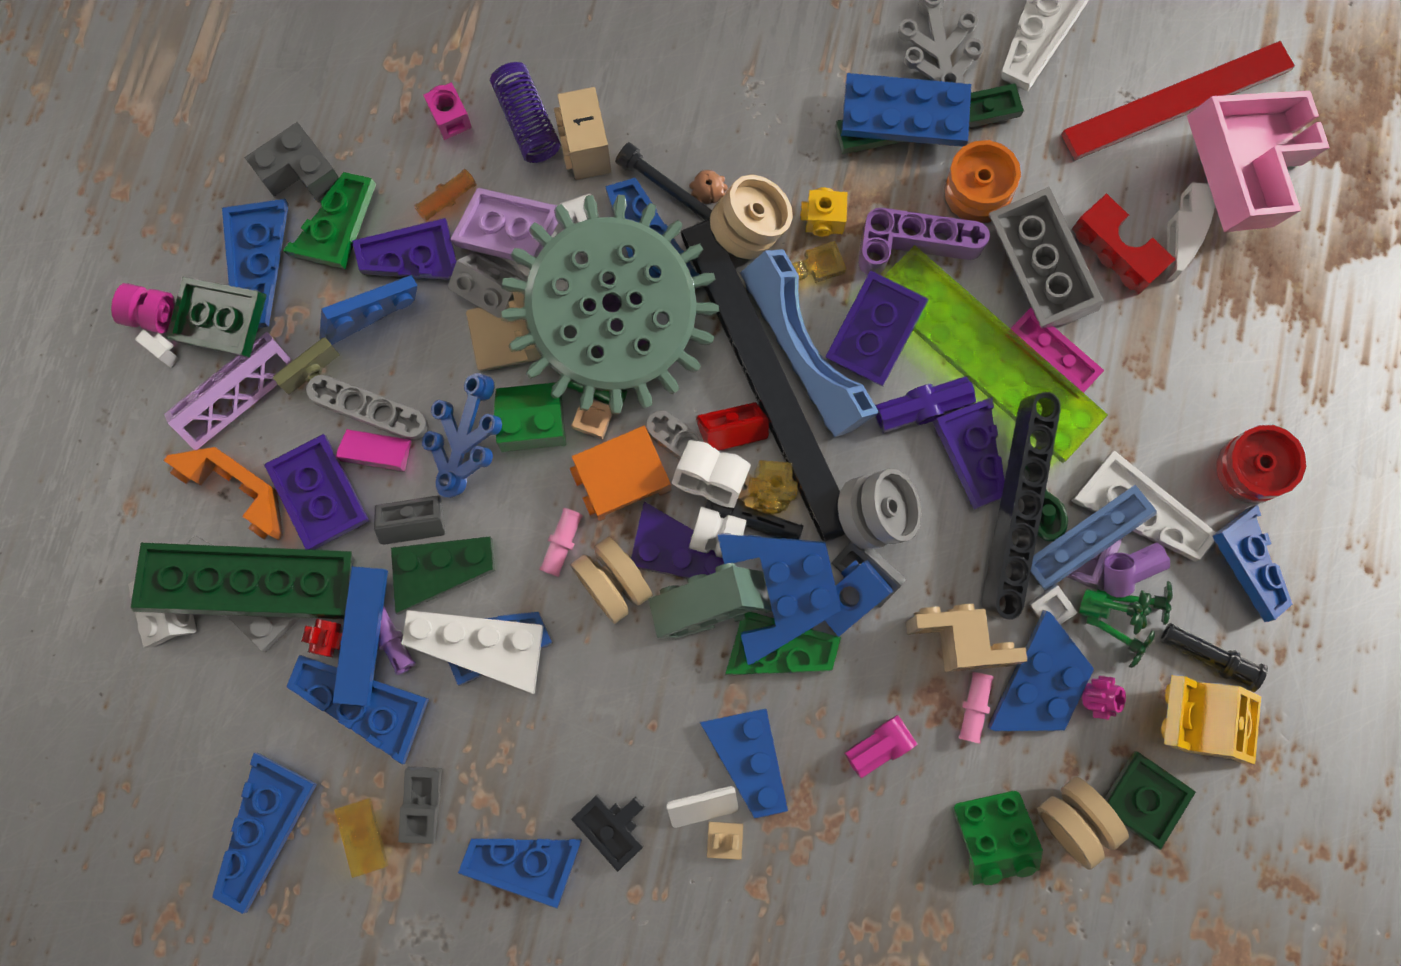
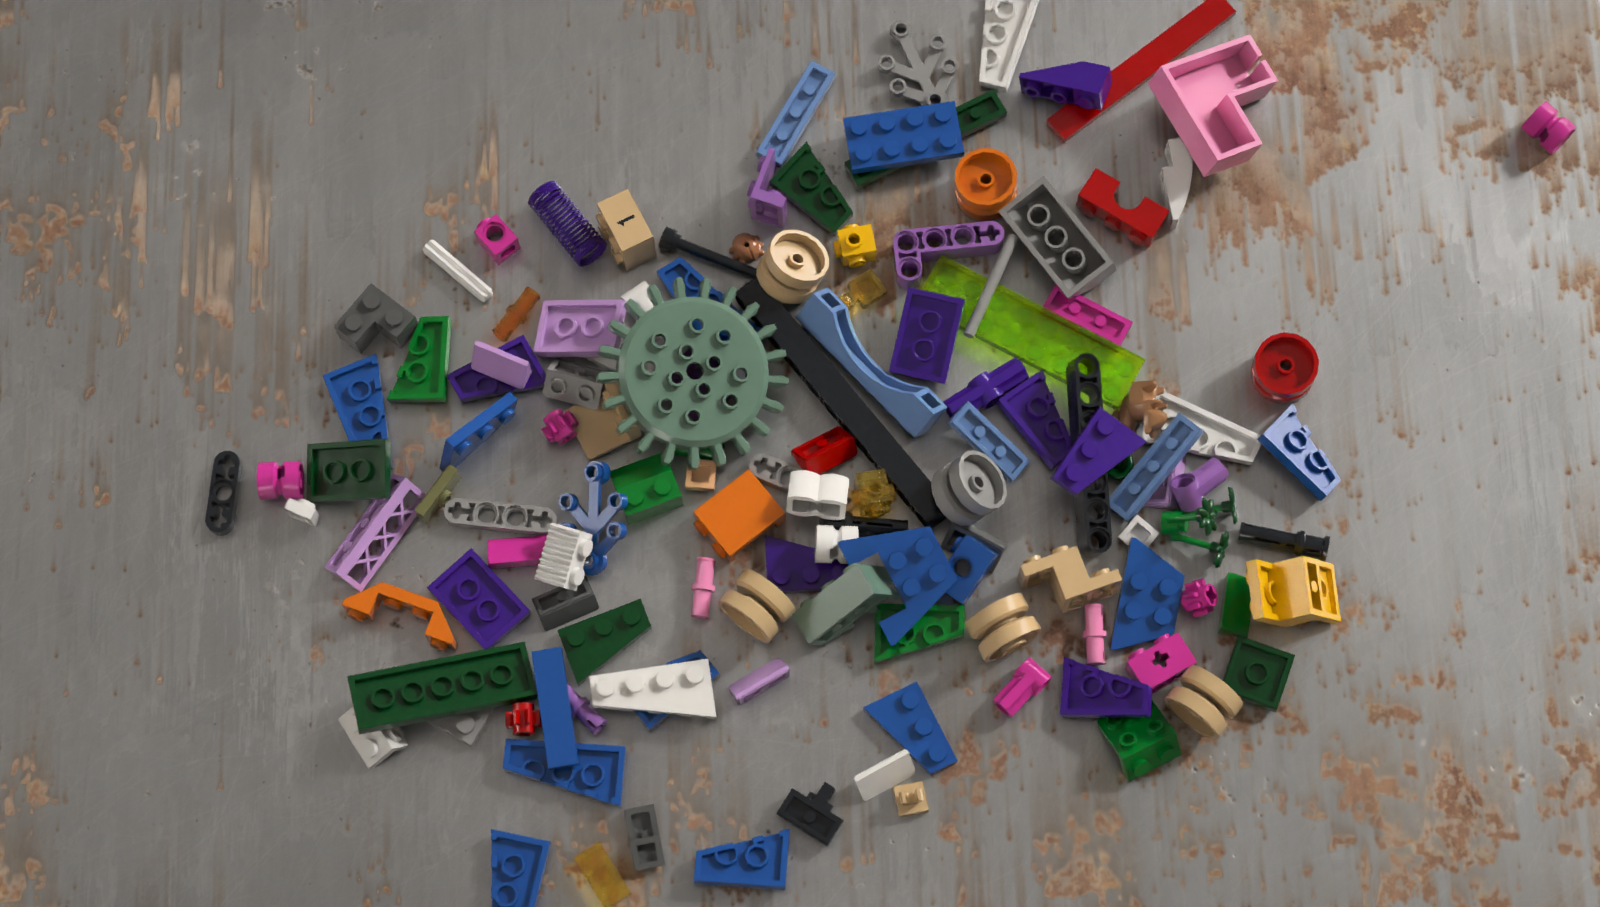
camera: 10 degrees left, 5 degrees down
none -> black beam [205,451,243,536]
none -> white axle [423,240,493,302]
none -> lavender slope [471,341,532,389]
none -> white brick [534,523,593,591]
none -> dark pink gear [541,409,579,445]
none -> lavender slope [729,658,790,705]
none -> medium lavender bracket [747,148,787,229]
none -> medium blue plate [756,61,836,168]
none -> dark green wing [770,141,853,236]
none -> medium blue tile [947,401,1031,483]
none -> light grey bar [963,234,1019,338]
none -> tan wheel [965,593,1042,663]
none -> dark purple slope [1019,61,1112,110]
none -> dark purple wing [1050,407,1147,496]
none -> dark purple wing [1060,657,1152,718]
none -> medium nougat animal [1112,381,1168,439]
none -> dark pink brick [1125,632,1197,694]
none -> green slope [1218,572,1251,638]

